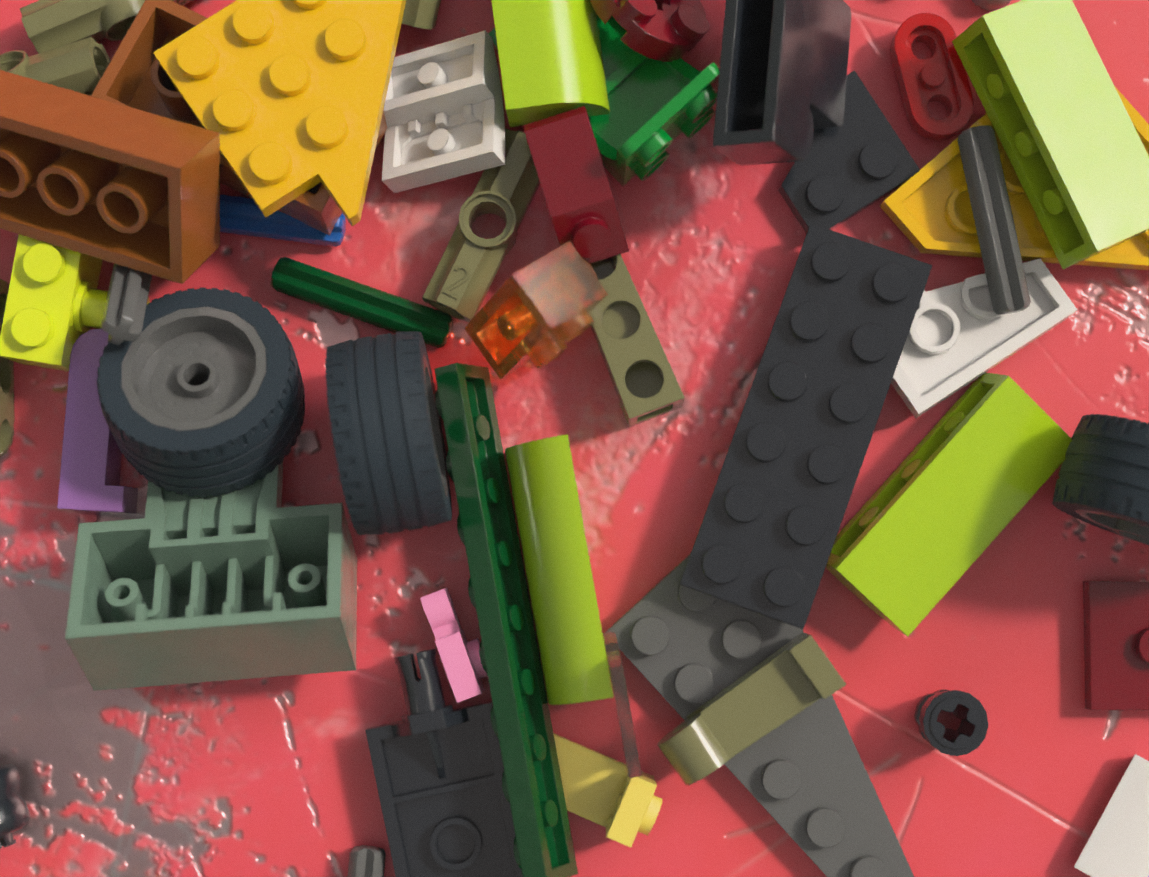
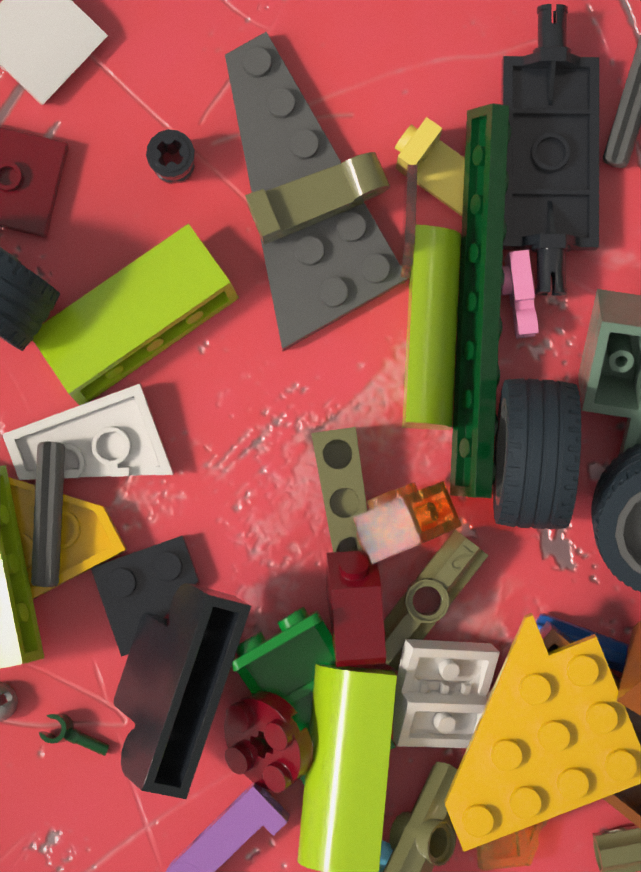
camera: 165 degrees left, 0 degrees up
dark green axle [270,257,453,348] -> none
black plate [680,223,933,630] -> none
red plate [890,13,974,141] -> none

